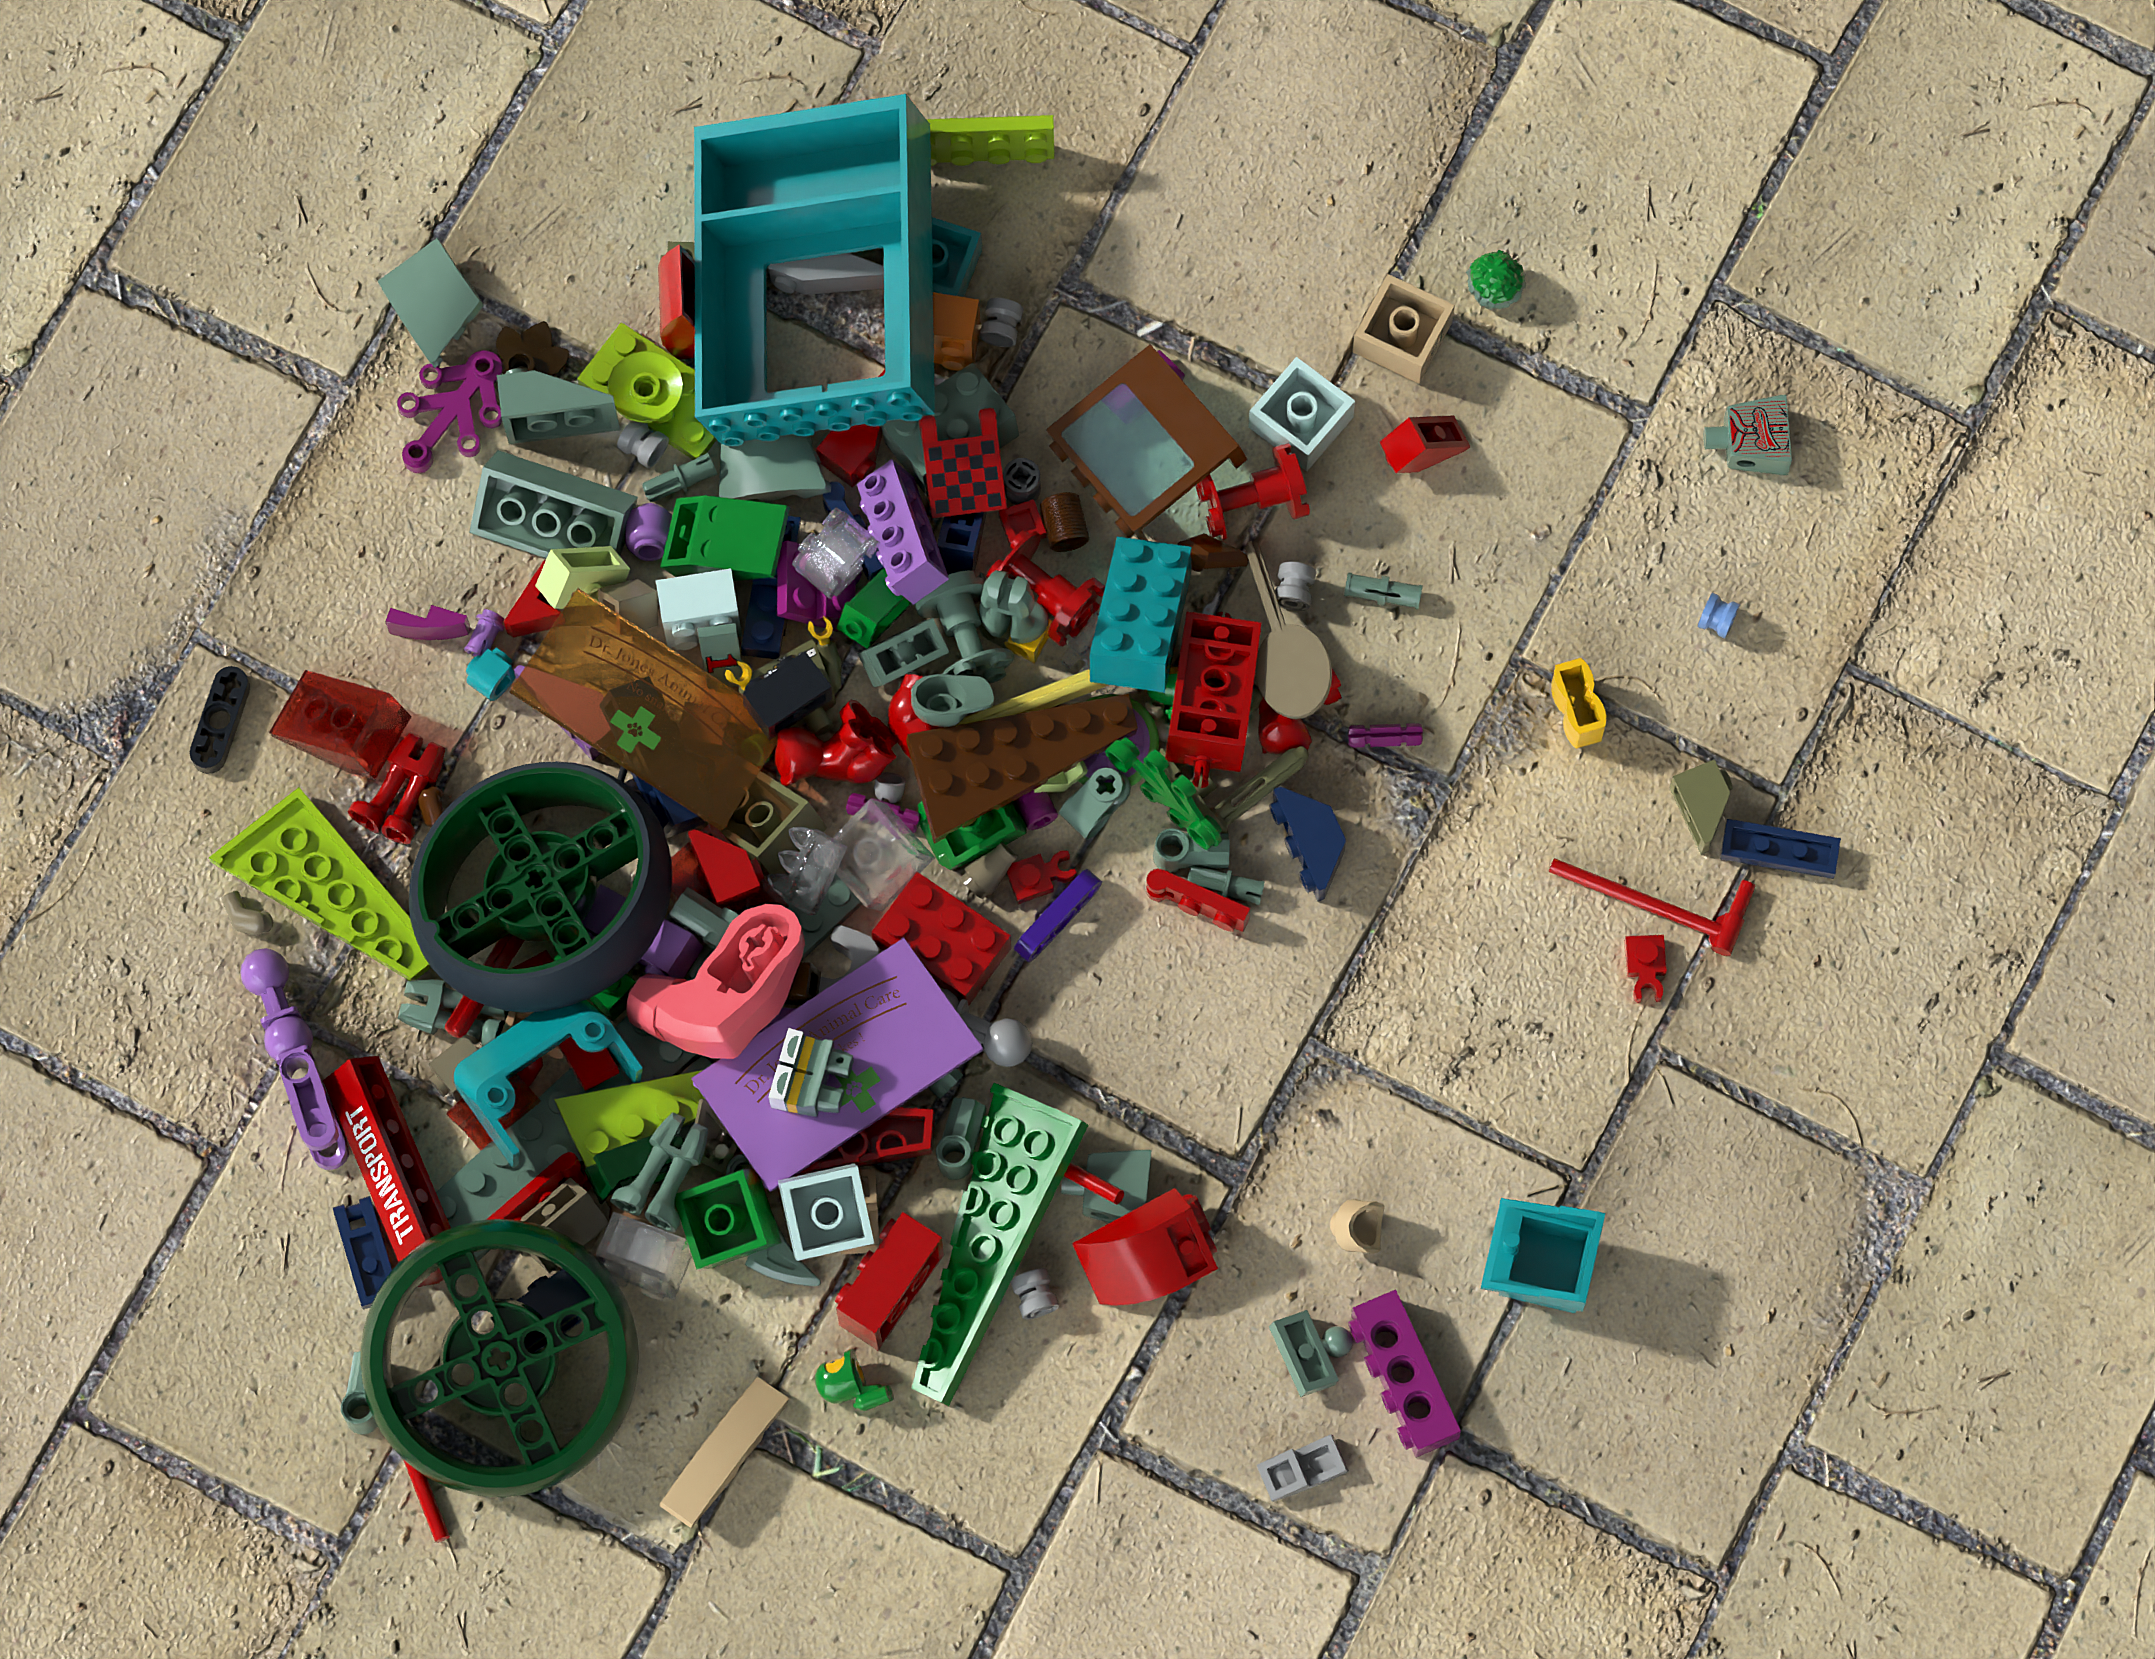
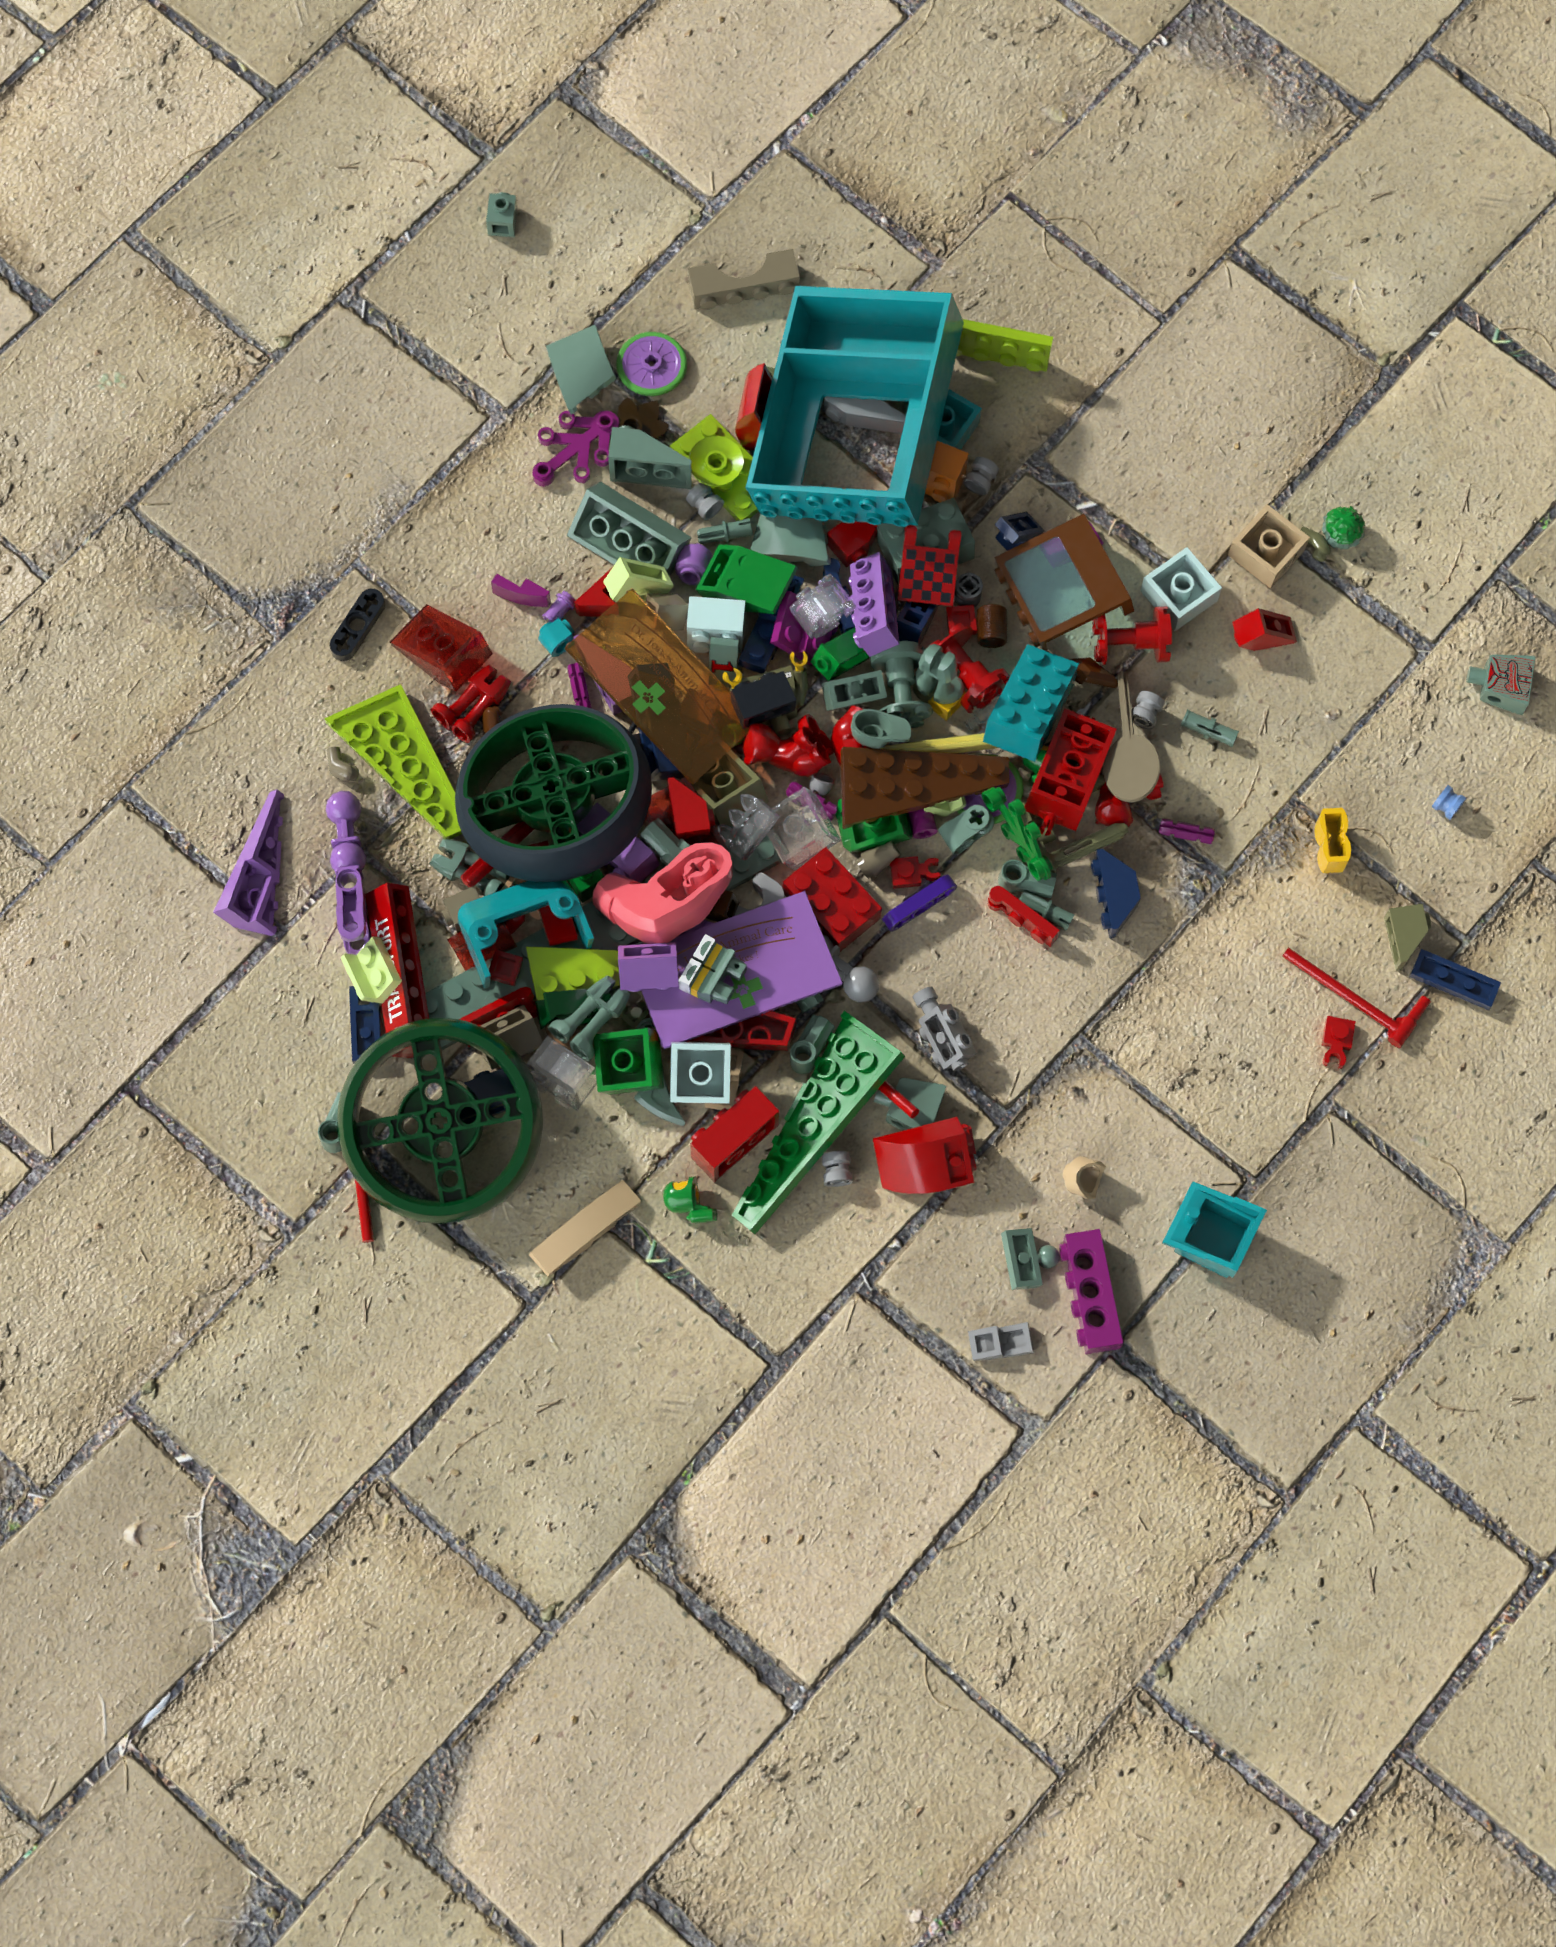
camera: 10 degrees right, 0 degrees up
none -> medium lavender wedge [213,789,284,936]
none -> yellowish green bracket [341,936,402,1003]
none -> sand green brick [486,192,518,237]
none -> red tile [489,950,523,986]
none -> magenta axle [567,663,592,709]
none -> medium lavender wheel [616,332,687,396]
none -> medium lavender brick [618,942,679,992]
none -> dark tan arch [688,249,800,309]
none -> light grey brick [913,986,977,1071]
none -> dark blue slope [994,511,1045,551]
none -> olive arm [1301,526,1331,562]

